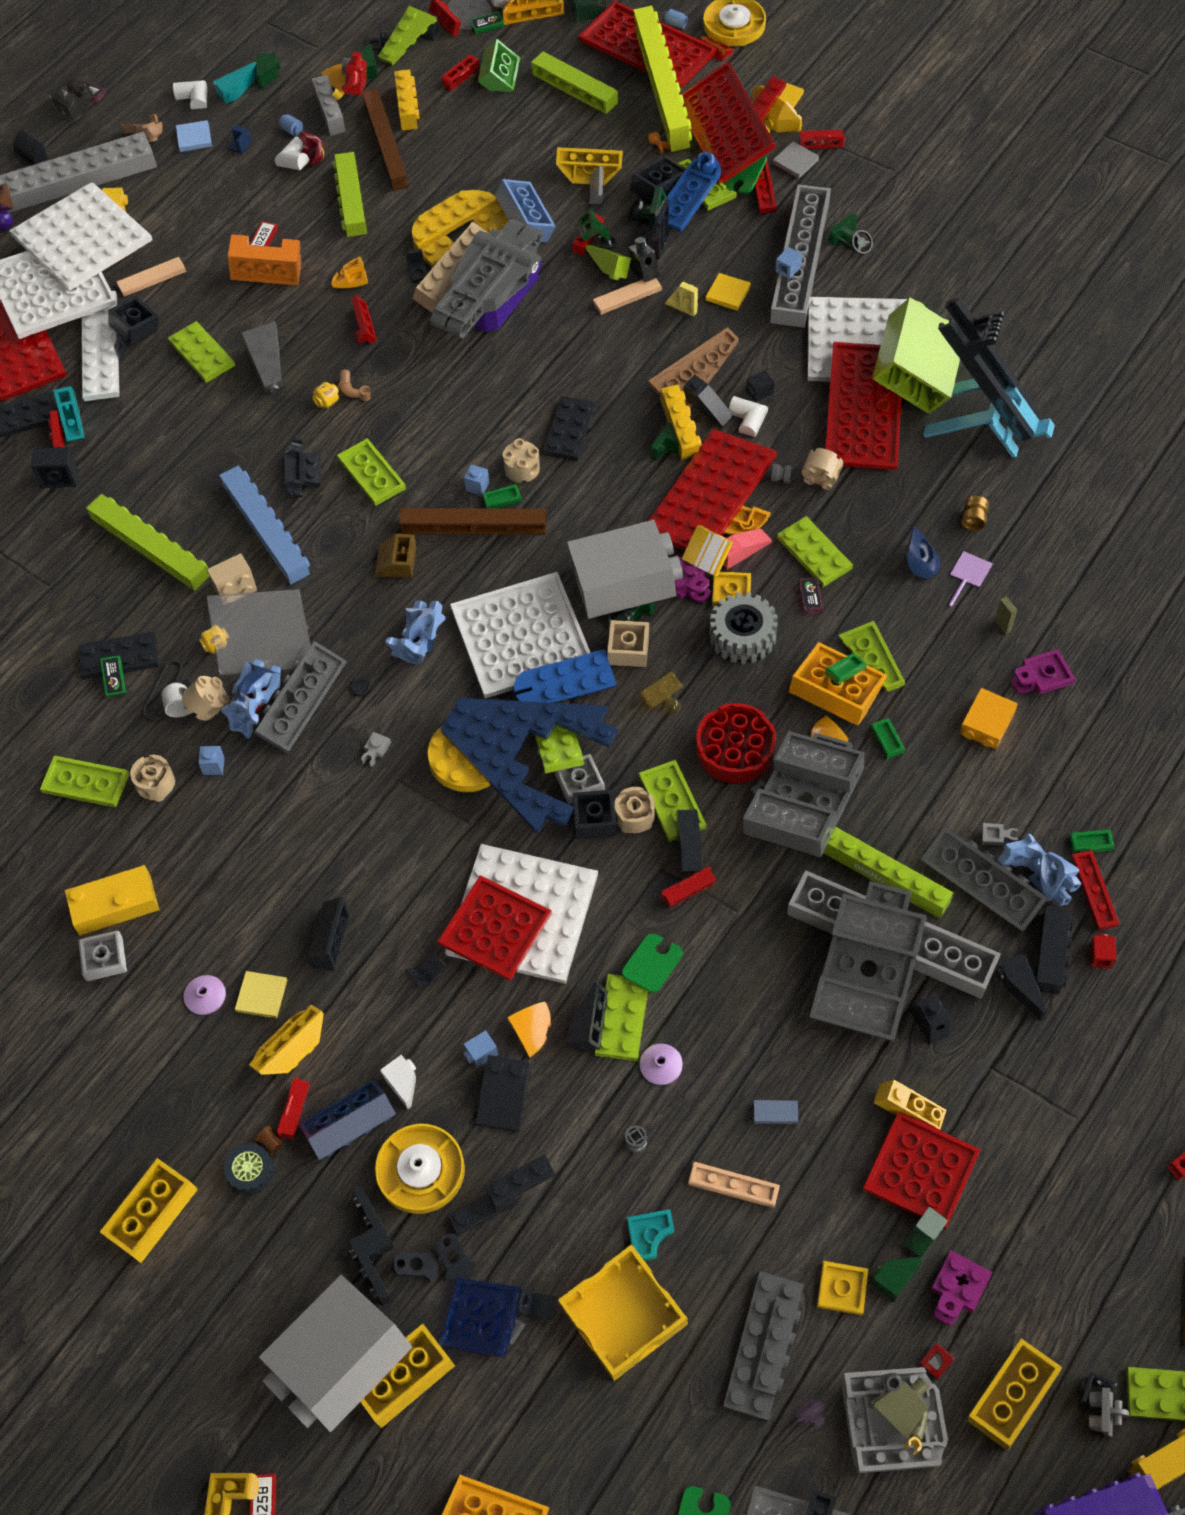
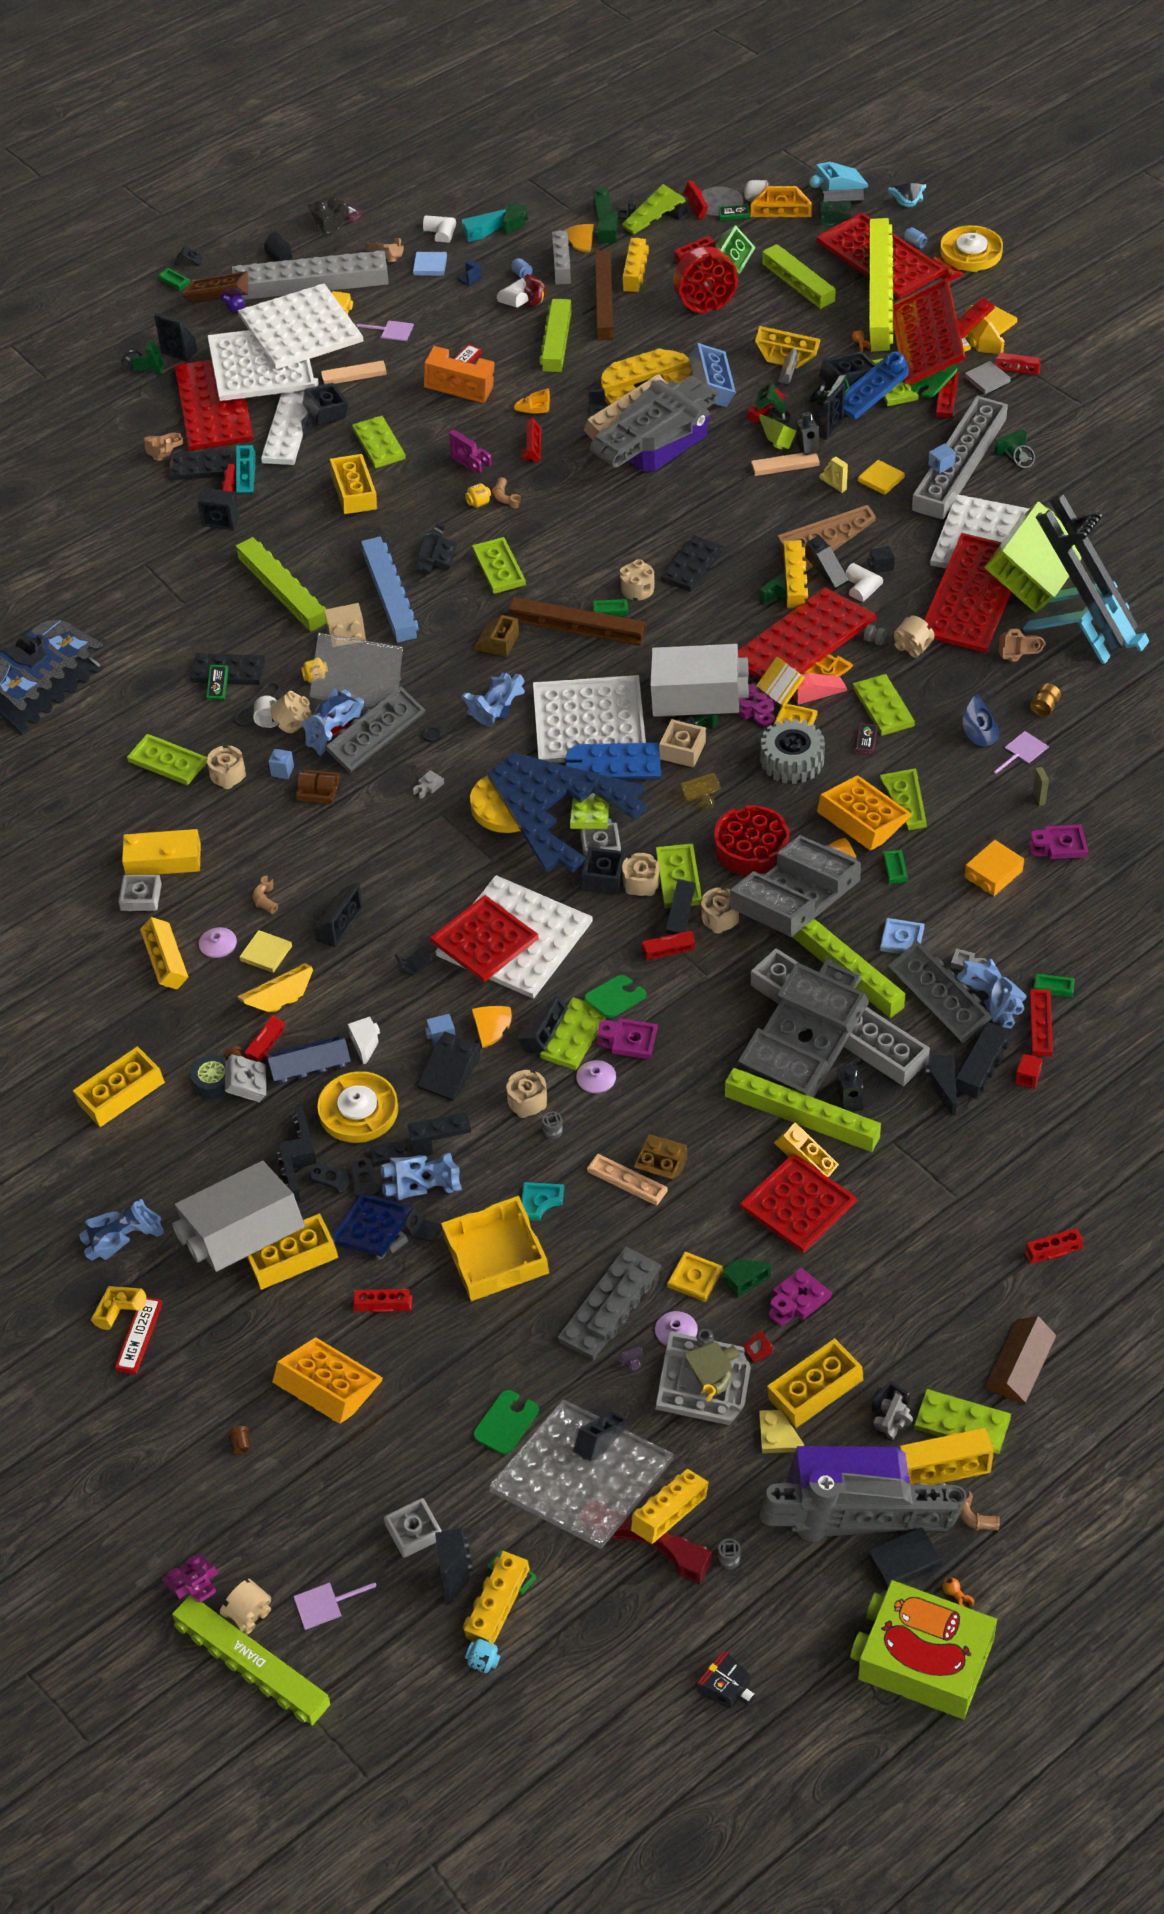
camera: 15 degrees right, 10 degrees down
flat silver slope [242,321,282,394] -> none
red torso [332,52,367,100] -> none
medium blue brick [464,464,489,496] -> none
sand blue tile [754,1100,798,1124] -> none
green tile [825,653,867,685] -> none
slope [903,1206,948,1257] -> none
none -> medium blue hips [79,1199,164,1260]
none -> yellow brick [140,917,188,989]
none -> light grey brick [225,1054,266,1102]
none -> medium nougat piece [252,876,278,914]
none -> reddish brown plate [296,769,340,804]
none -> yellow brick [330,454,377,514]
none -> red piece [353,1289,412,1312]
none -> lavender piece [356,321,414,341]
none -> medium blue hips [380,1153,462,1200]
none -> magenta plate [449,429,492,473]
none -> tan brick [506,1070,547,1118]
none -> dark green slope [593,187,612,222]
none -> magenta plate [597,1018,658,1060]
none -> pearl gold slope [634,1134,687,1179]
none -> lavender dish [655,1311,698,1346]
none -> red brick [673,247,738,313]
none -> tan brick [701,888,739,933]
none -> lime brick [725,1068,881,1152]
none -> light yellow wing [760,1410,804,1453]
none -> light blue tile [880,918,925,954]
none -> medium nougat piece [999,628,1046,662]

